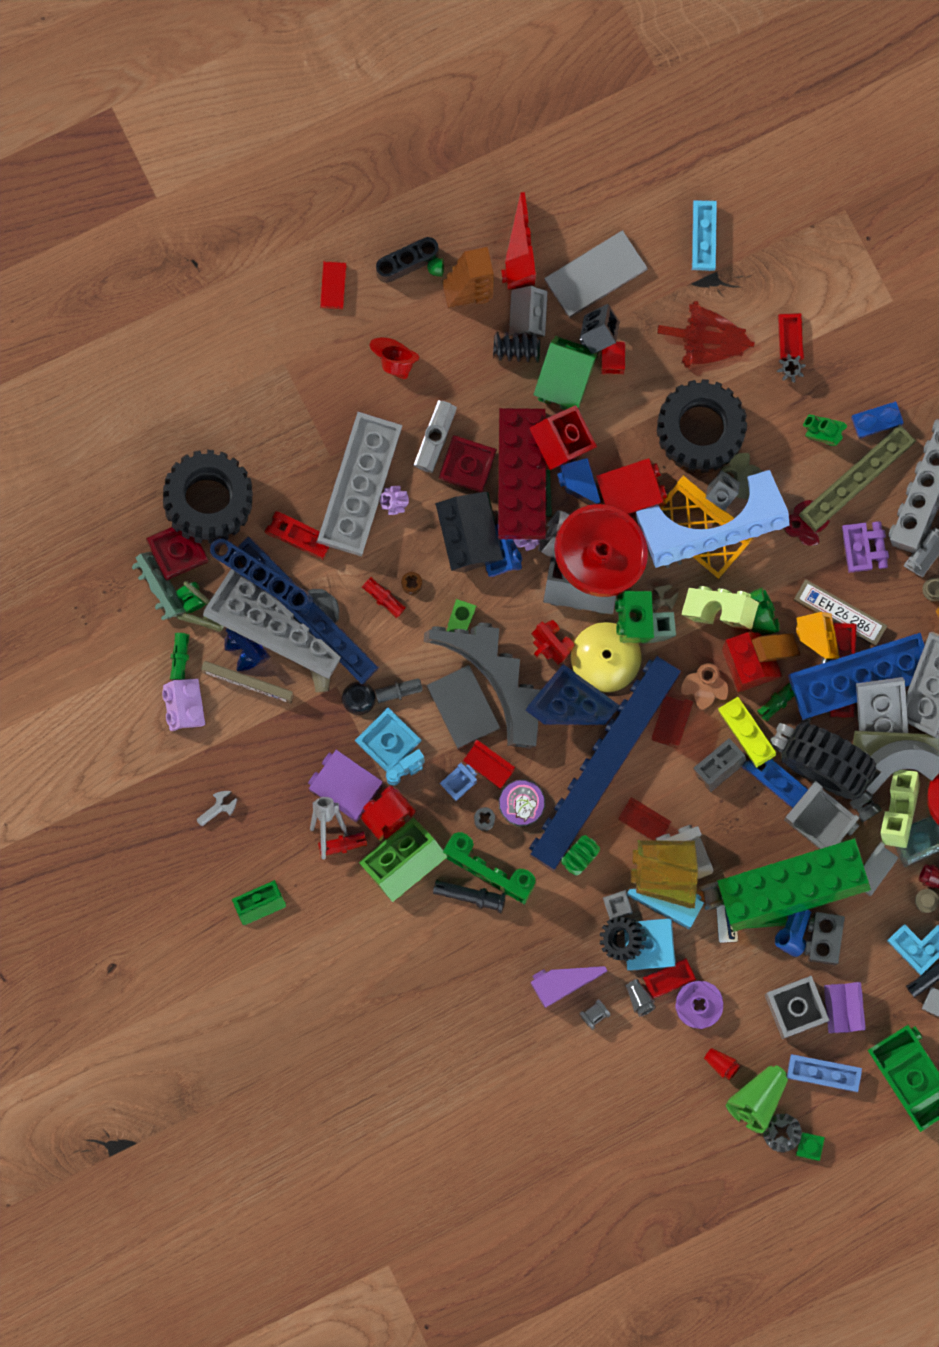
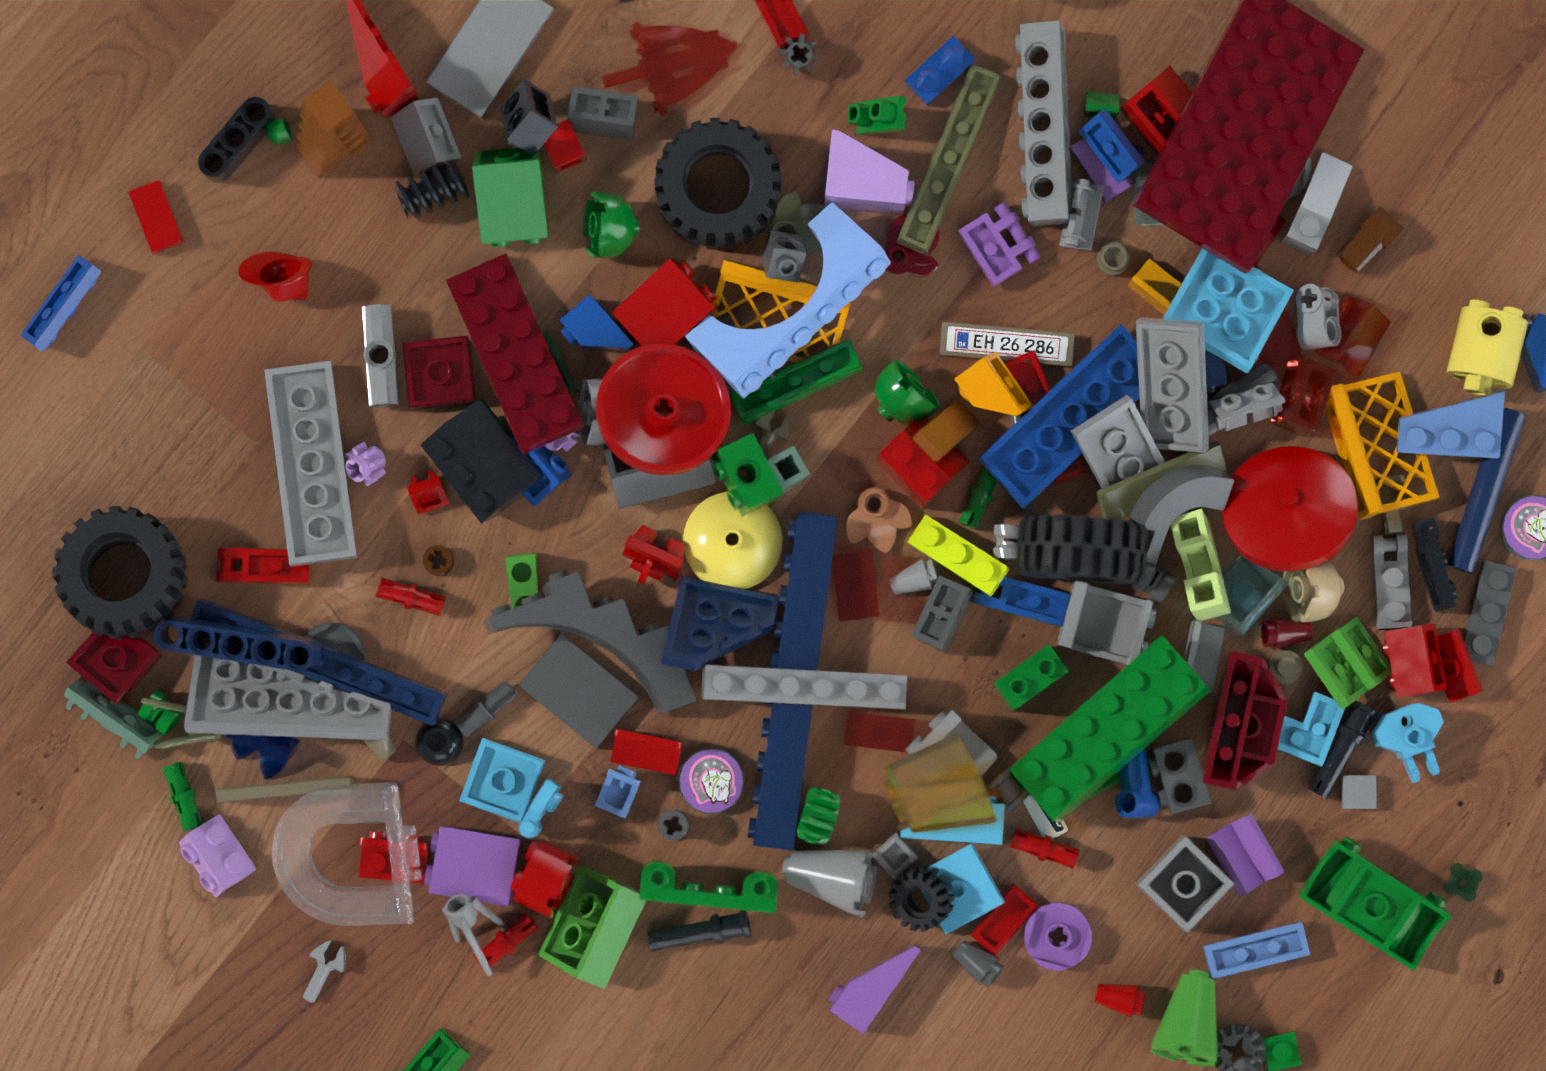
camera: 20 degrees left, 5 degrees up
red brick [529,405,597,470] -> none
dark grey bush [579,999,611,1030] -> none
yellowish green arch [681,586,759,630] -> none
none -> blue plate [20,255,102,352]
none -> clear piece [272,783,421,926]
none -> red bracket [359,831,431,883]
none -> red tile [407,470,449,515]
none -> dark grey hinge [567,86,638,141]
none -> green cylinder [583,192,640,258]
none -> light grey arch [701,665,907,709]
none -> green tile [729,339,864,425]
none -> light grey cone [782,850,878,918]
none -> lavender slope [825,130,914,215]
none -> light grey cone [889,558,939,596]
none -> green brick [992,644,1069,711]
none -> red pin [1010,827,1080,869]
none -> dark red wedge [1202,651,1288,791]

